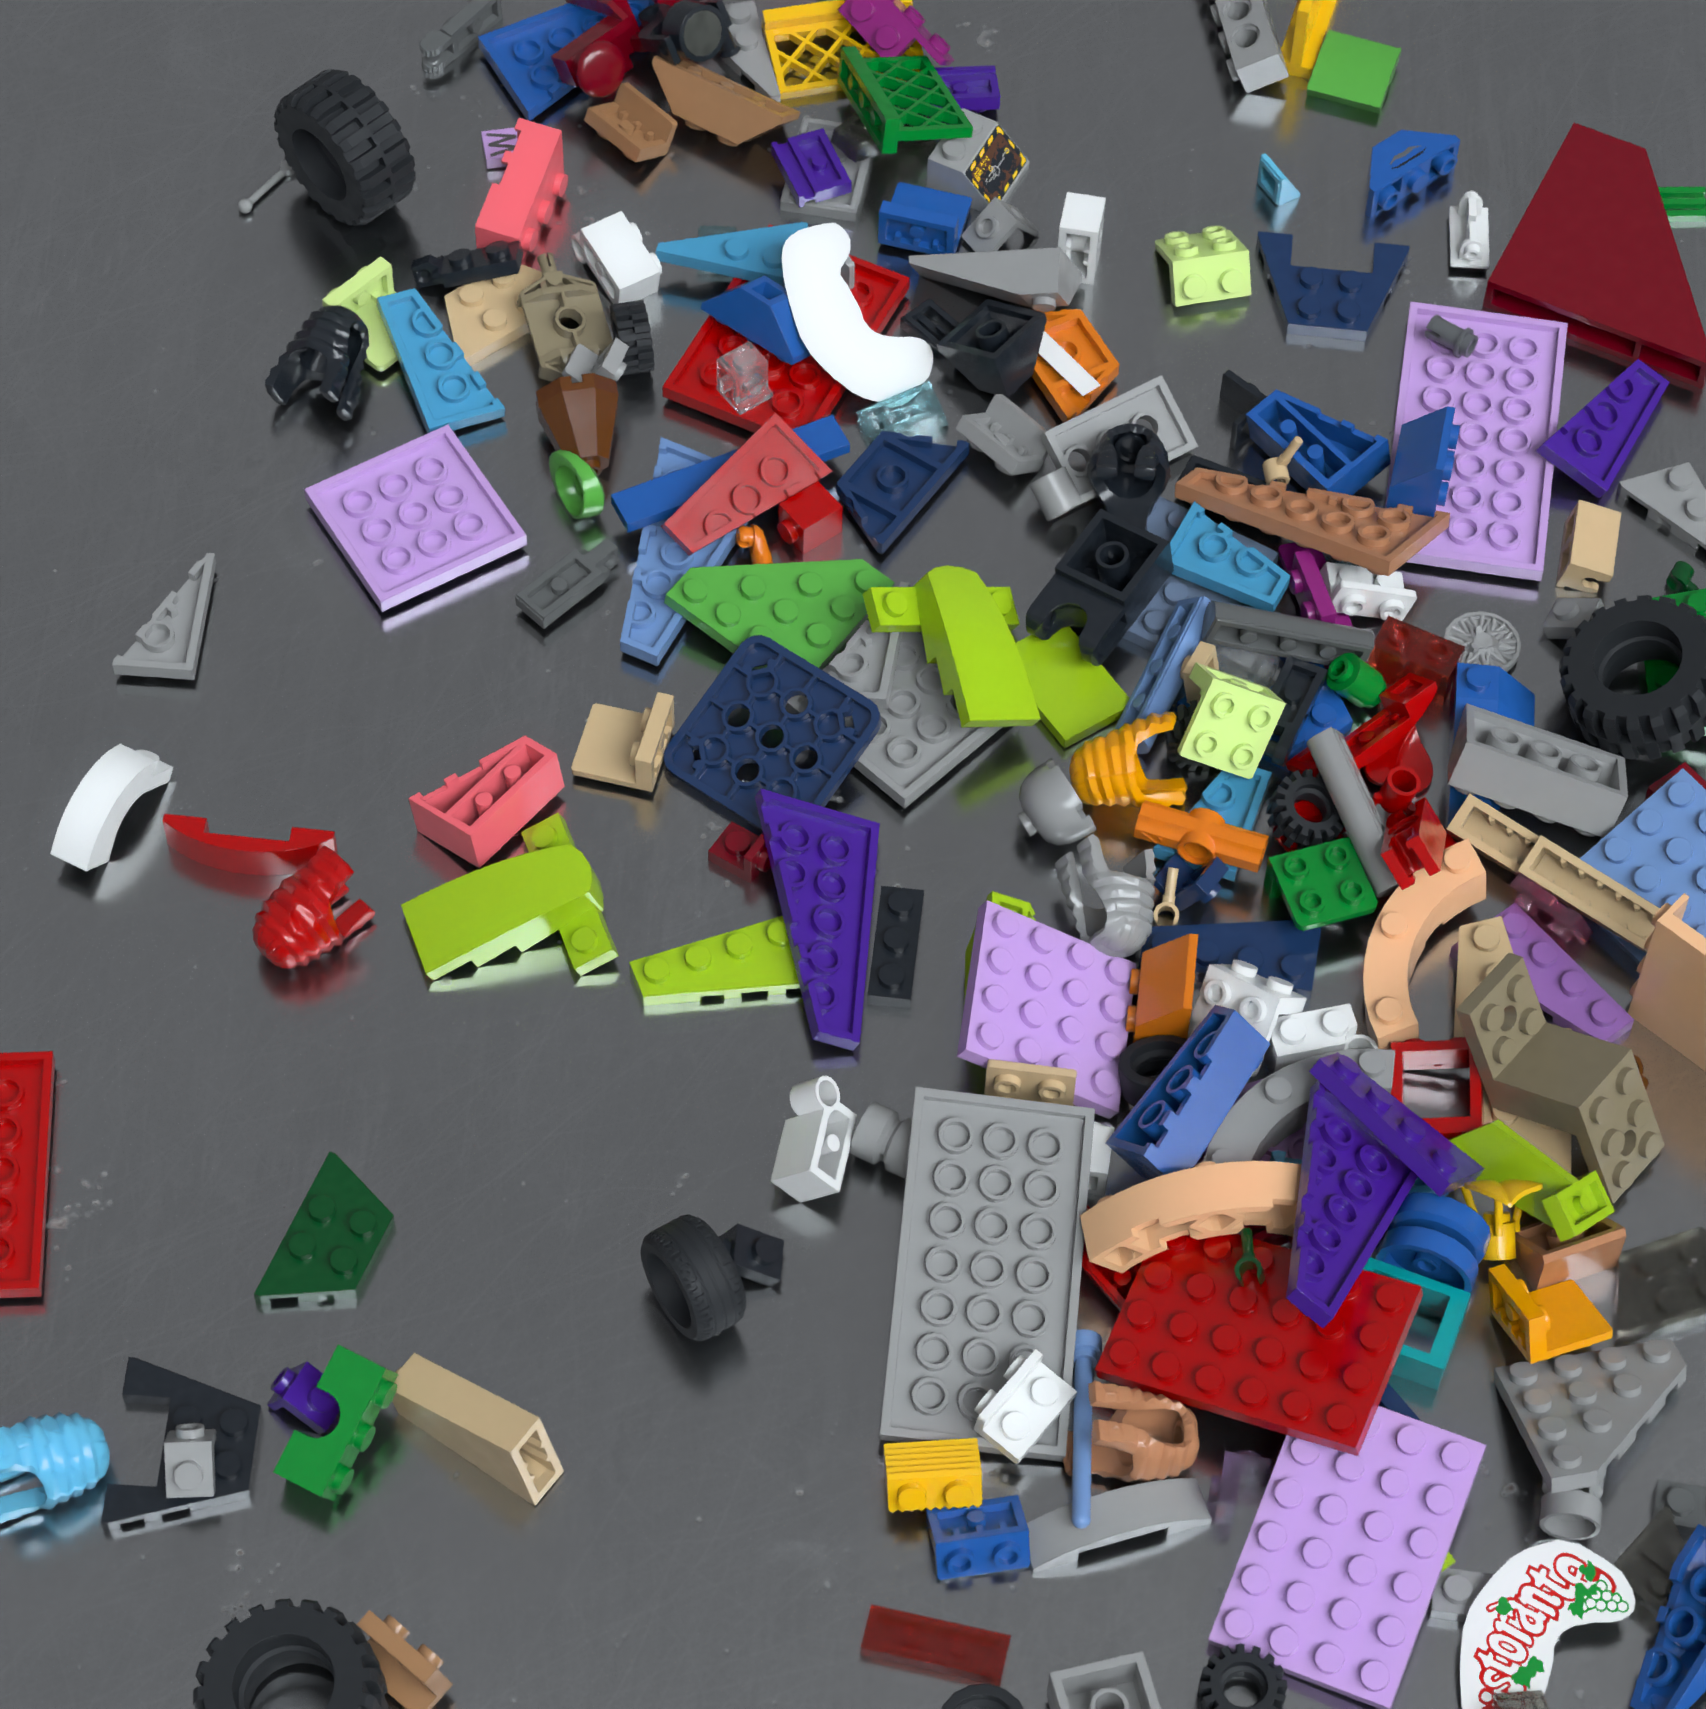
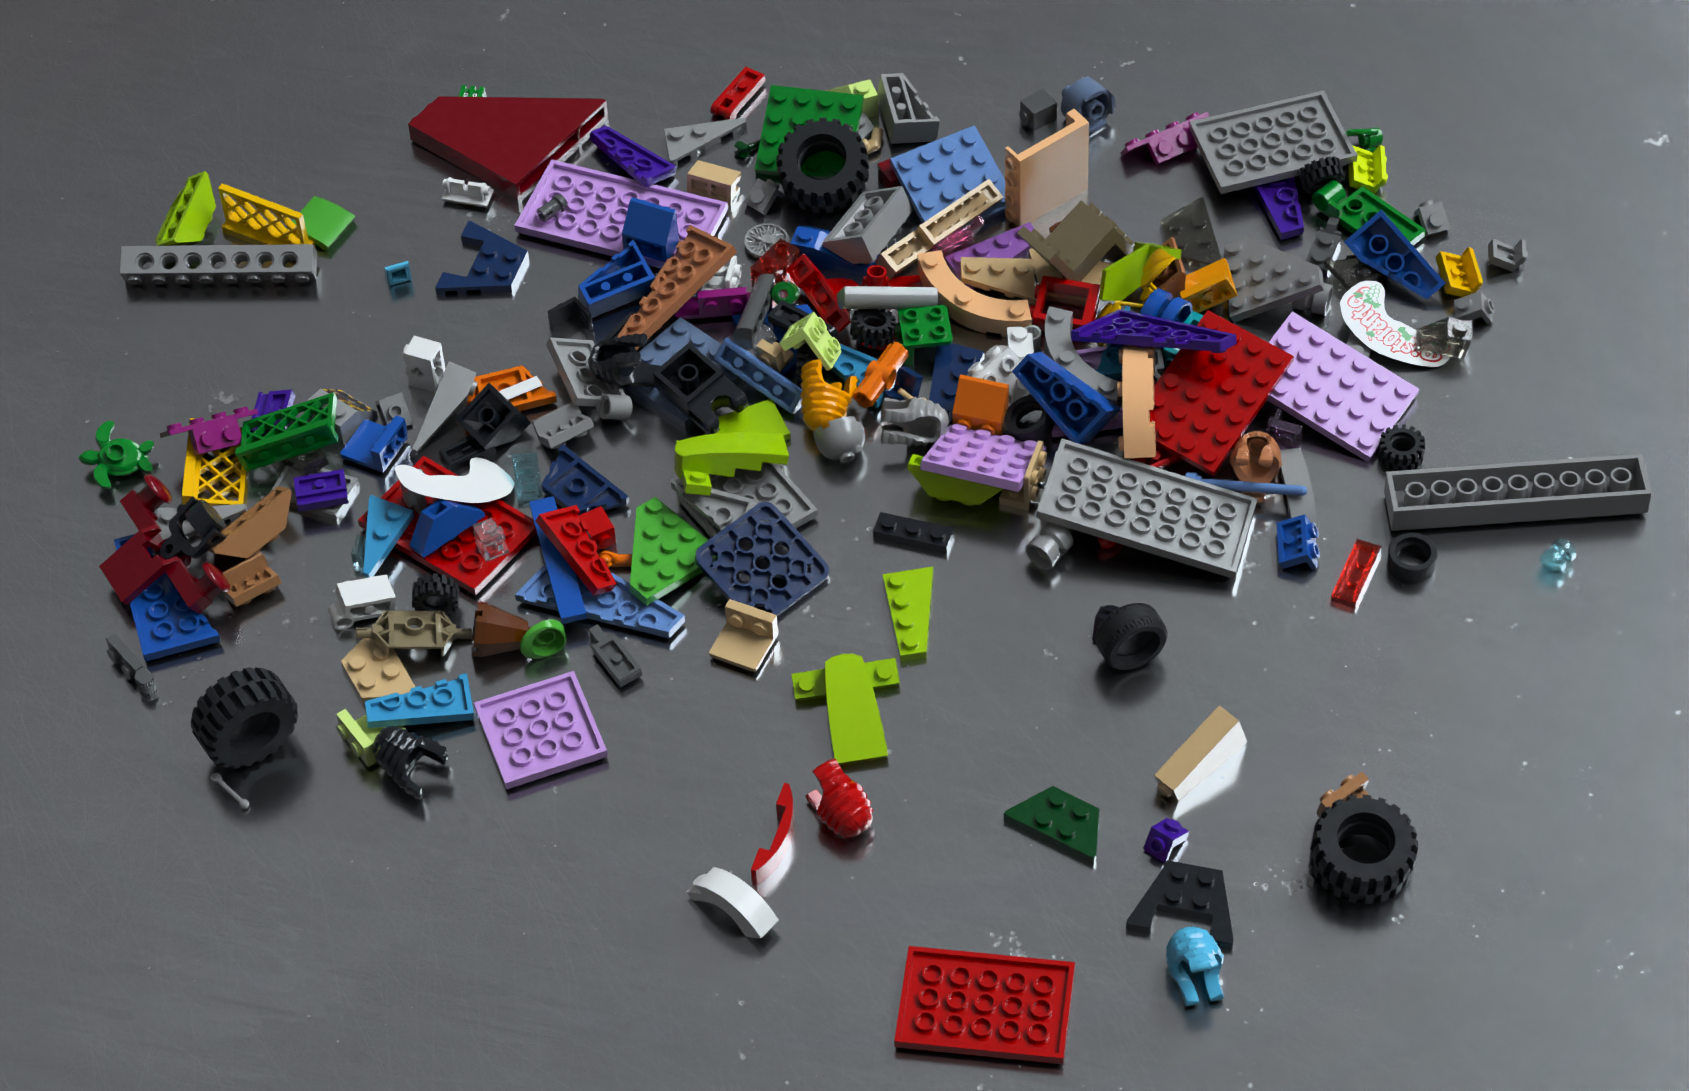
camera: 75 degrees left, 5 degrees down
light grey wing [112,553,216,680] -> none
light grey bracket [164,1423,216,1498] -> none
green arch [273,1345,398,1501] -> none
coral wedge [408,736,565,868] -> none
black hinge [411,240,523,288] -> none
coral wedge [475,118,568,263] -> none
lavender tile [481,127,517,169] -> none
light grey bracket [562,338,629,383] -> none
dark red bracket [708,821,771,884] -> none
dark purple wing [755,789,880,1051] -> none
white hinge [771,1076,857,1203] -> none
yellow brick [883,1438,982,1513] -> none
white bracket [974,1349,1077,1465] -> none
yellowish green bracket [1155,226,1251,307] -> none
dark azure wing [1170,501,1290,612] -> none
dark green hand [1234,1228,1265,1287] -> none
tan hand [1262,436,1303,485] -> none
dark purple wing [1309,1052,1485,1197] -> none
blue slope [1365,130,1460,218] -> none
red piece [1380,797,1447,890] -> none

